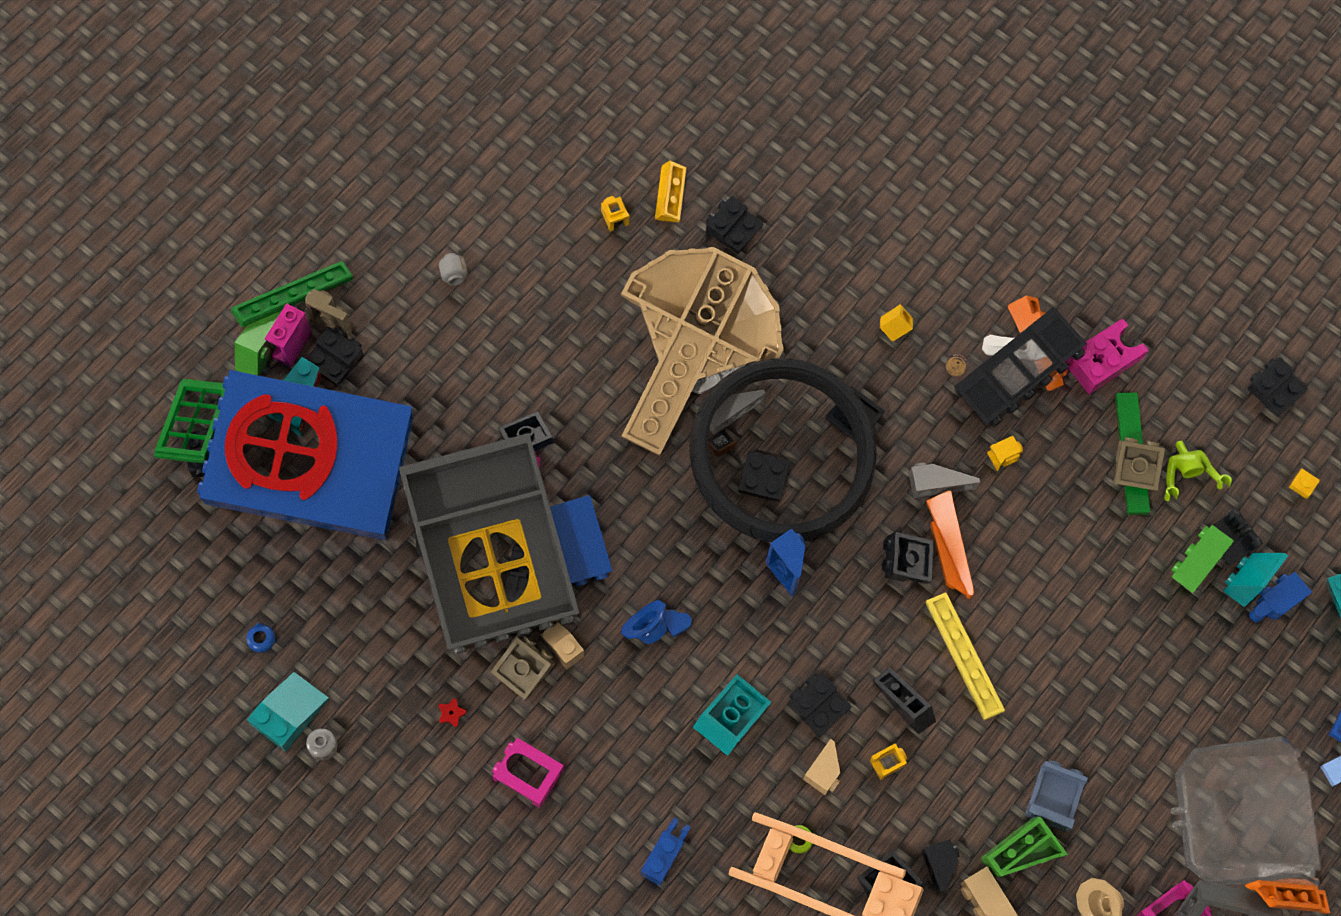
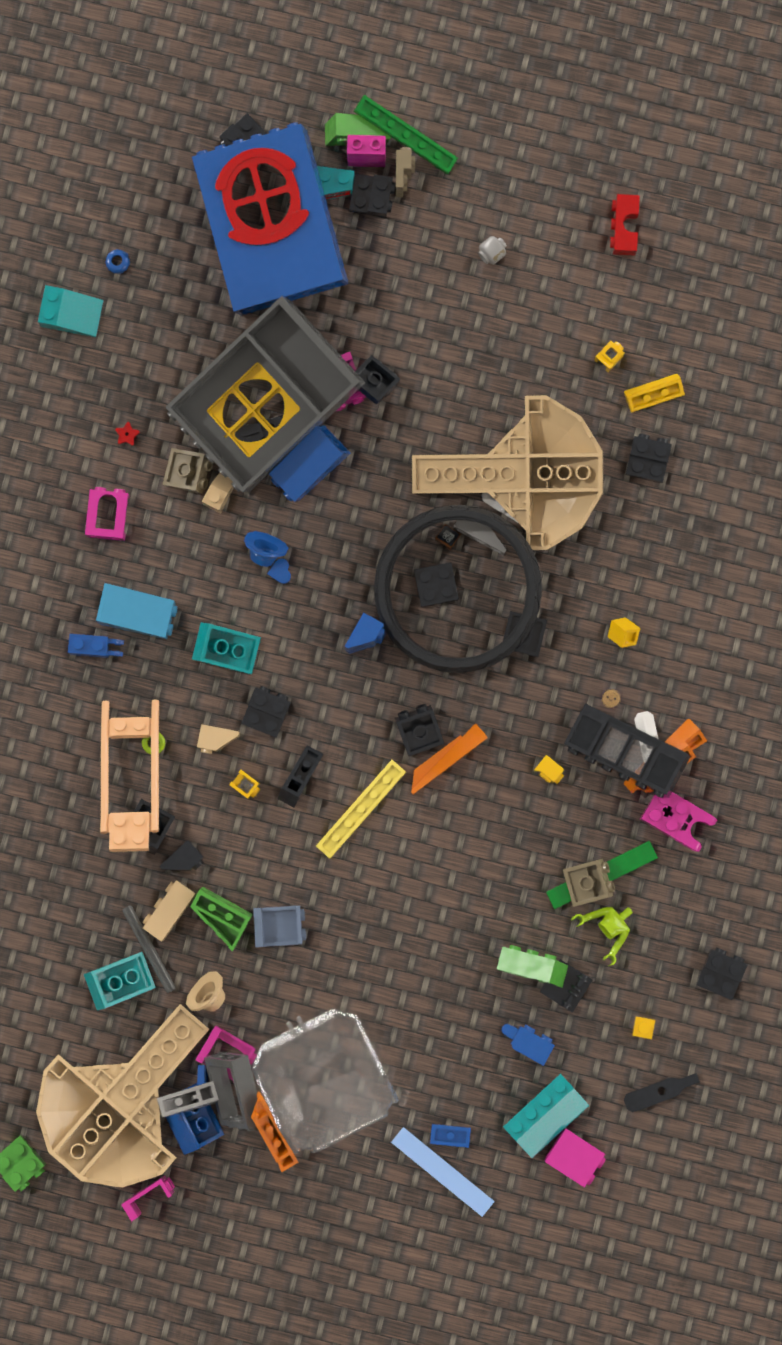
camera: 70 degrees right, 15 degrees up
green piece [154,379,225,463] -> none
light grey head [306,728,338,761] -> none
light grey slope [909,463,980,498] -> none
teal slope [1223,553,1288,607] -> none
none -> dark azure slope [96,583,178,640]
none -> red arch [610,194,640,256]

